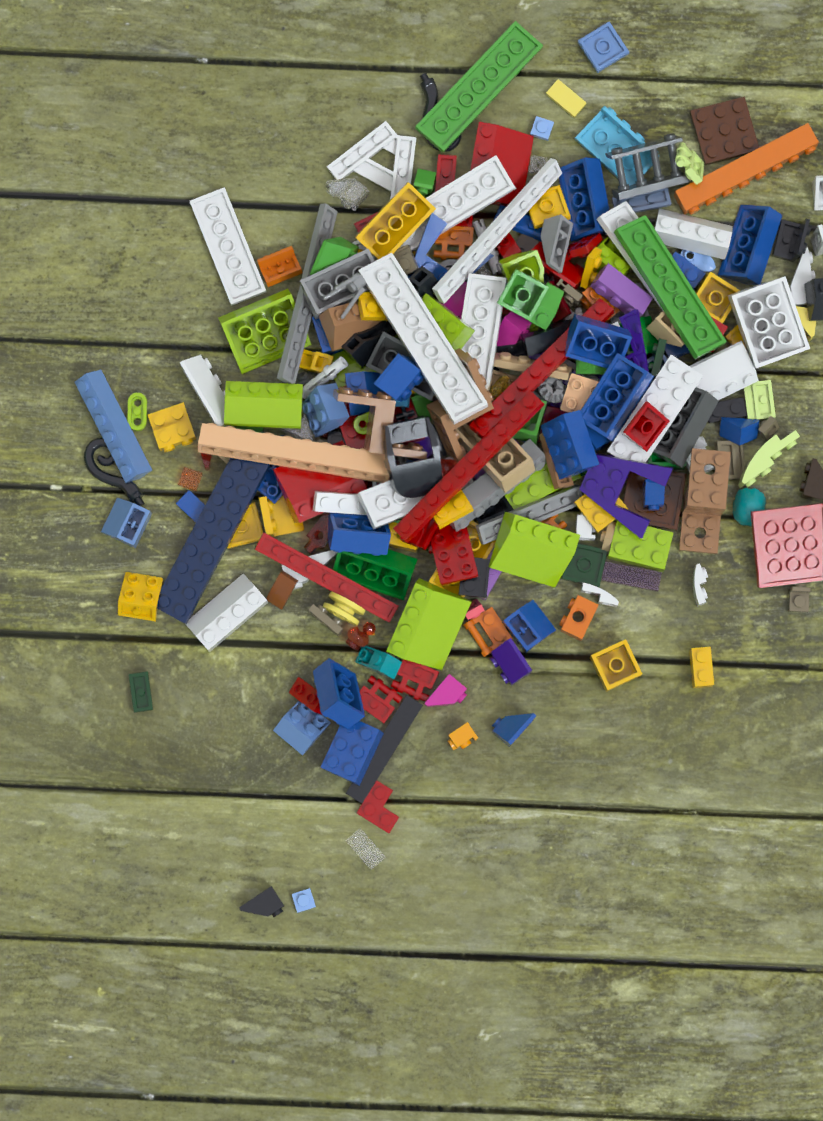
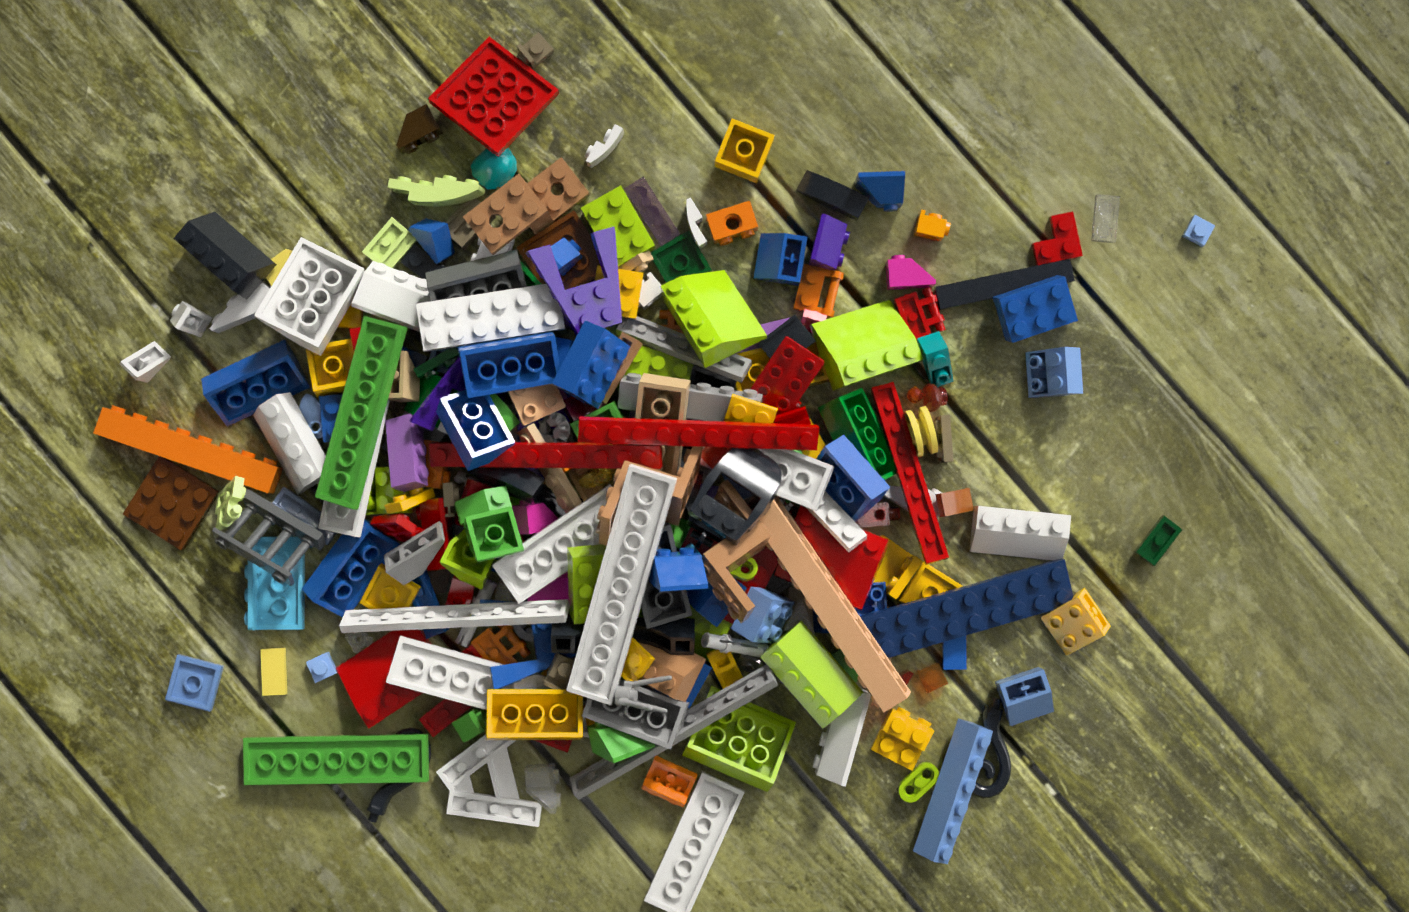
camera: 130 degrees left, 5 degrees up
black slope [239,886,285,918] -> none
red bracket [289,677,322,715] -> none
blue brick [313,658,365,729] -> none
red plate [360,675,403,724] -> none
red slope [623,401,670,452] -> none
yellow brick [689,647,714,688] -> none
dark tan plate [758,416,780,441] -> none
black bracket [772,218,812,262] -> none
none -> black slope [796,170,869,221]

